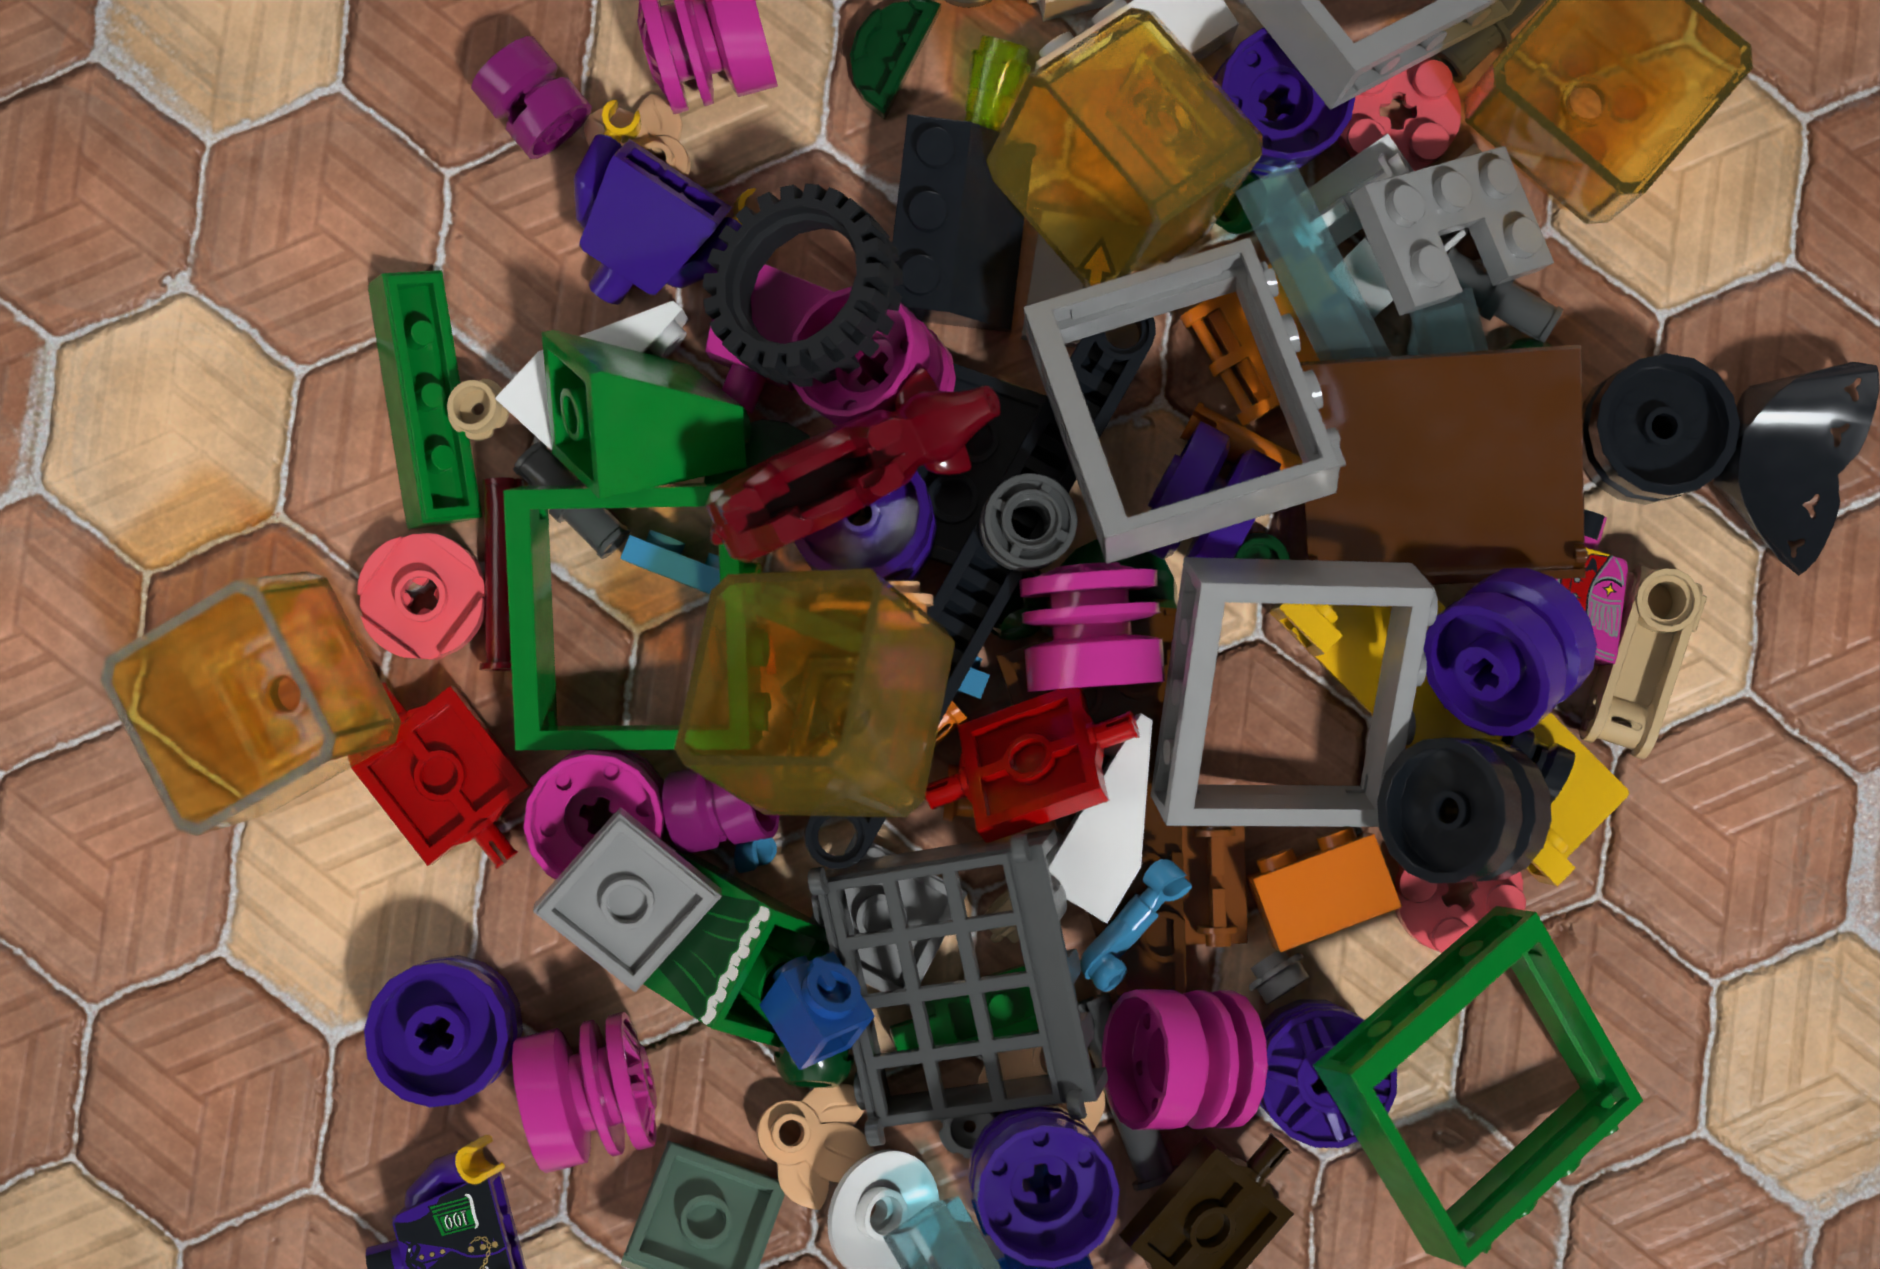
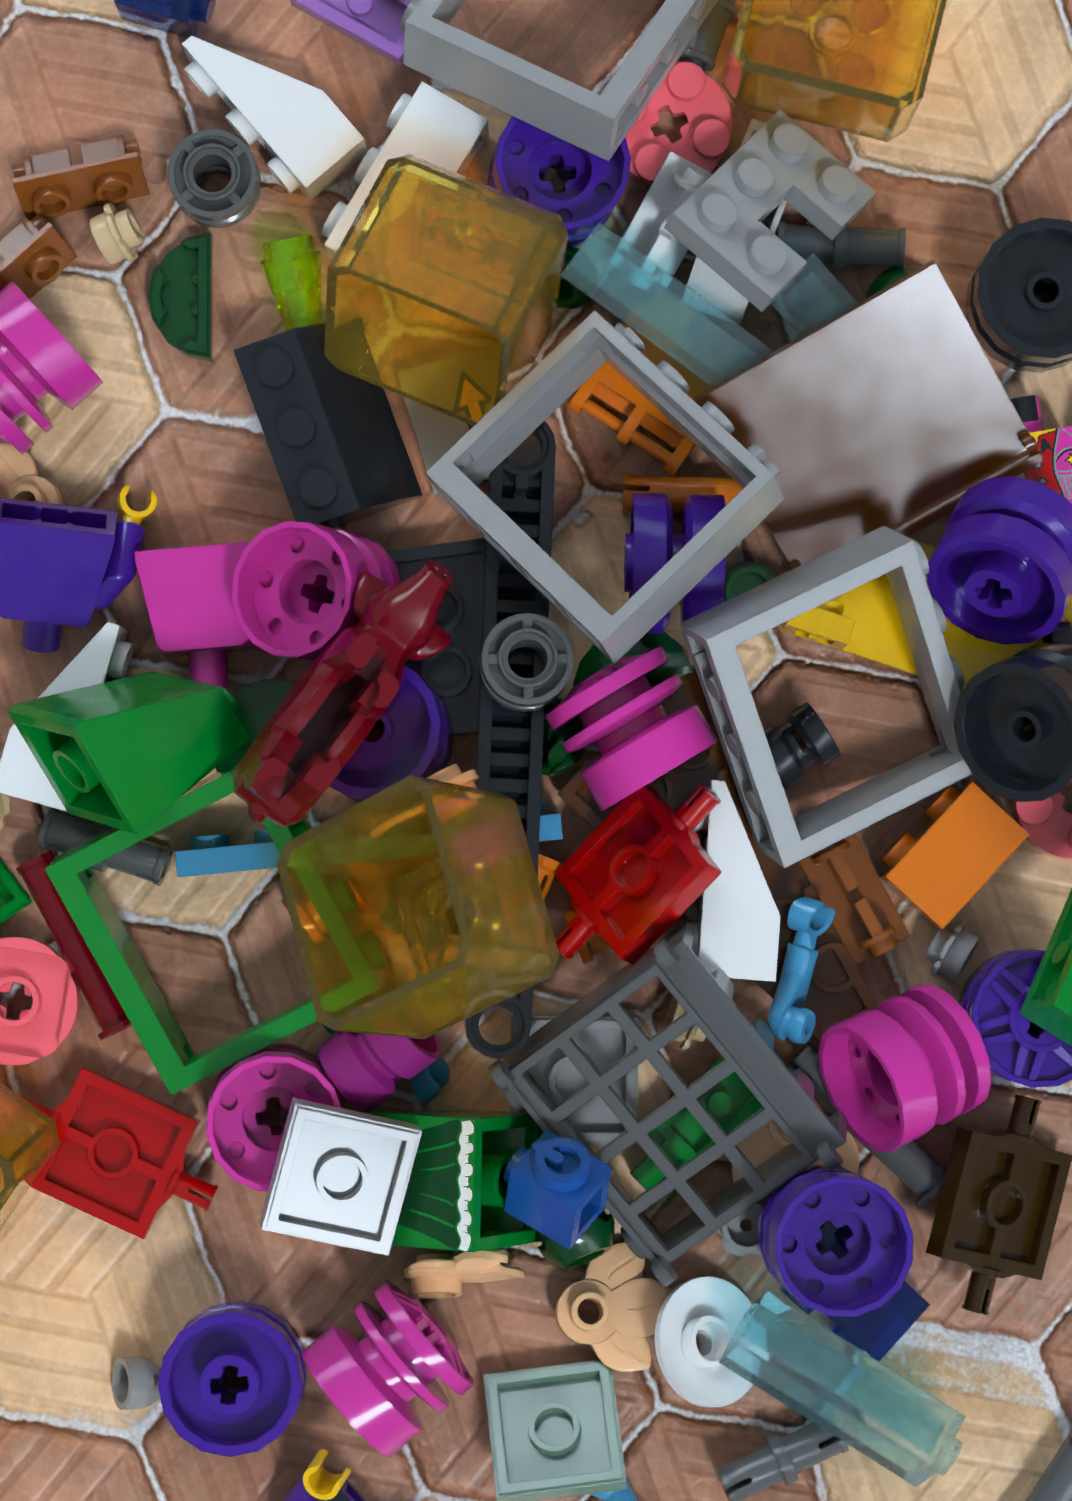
camera: 30 degrees left, 0 degrees up
black tyre [703,183,903,387] -> none
none -> light grey hinge [112,1356,161,1410]
none -> light nougat plate [404,1248,525,1299]
none -> black wheel [764,702,841,789]

